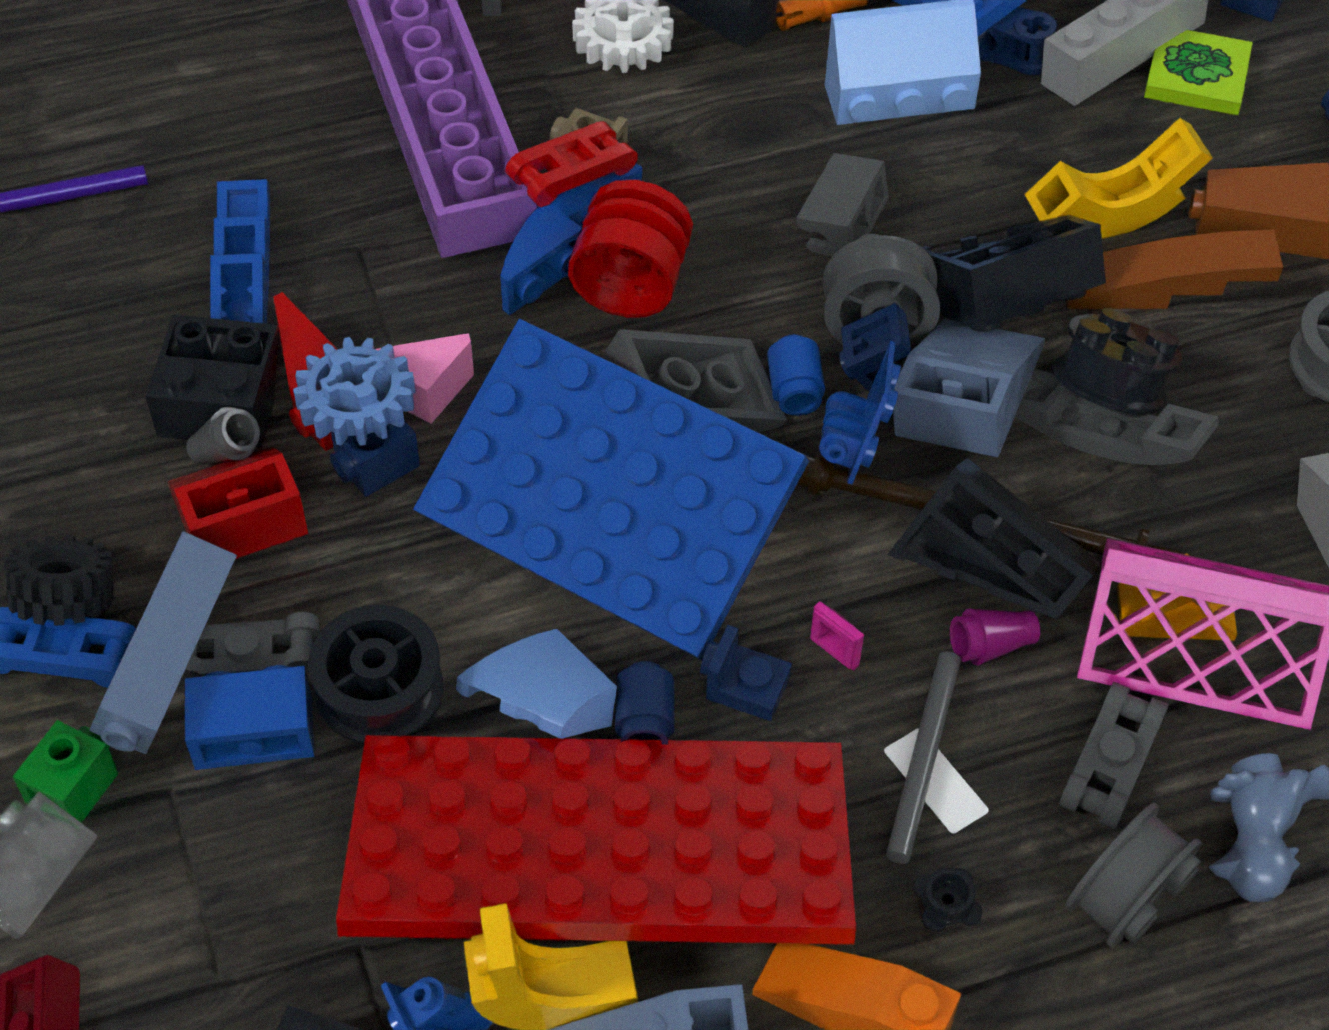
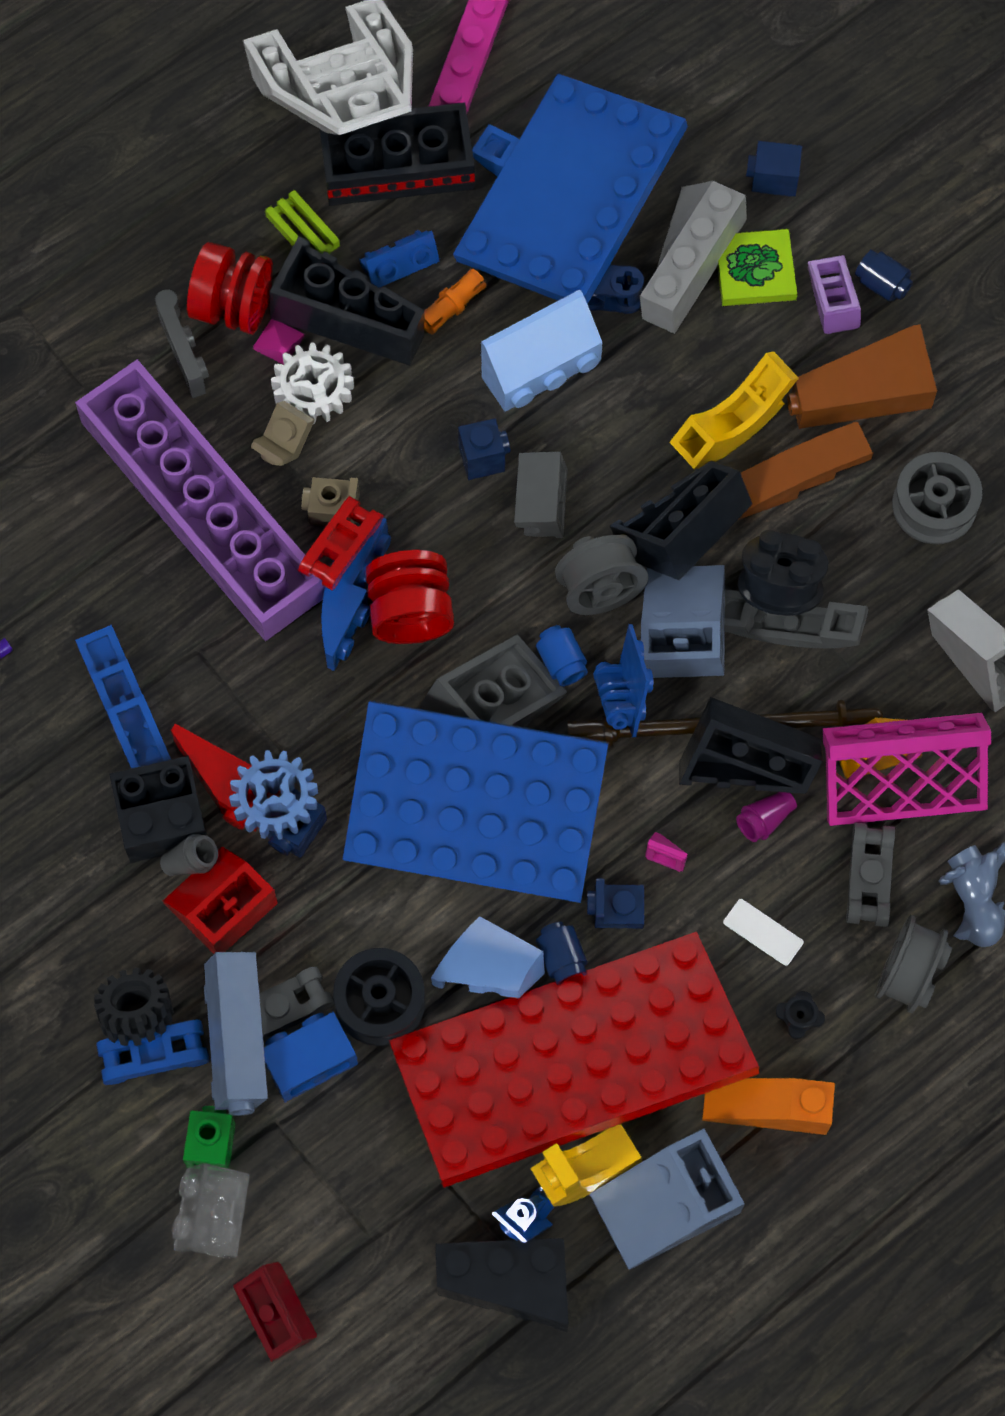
camera: 20 degrees left, 15 degrees up
bright pink slope [375,333,474,424] -> none
dark blue bracket [839,303,911,392] -> none
dark grey bar [886,651,961,864] -> none
none -> dark tan bracket [251,401,315,466]
none -> dark blue brick [458,418,511,480]
none -> medium lavender slope [808,255,861,334]

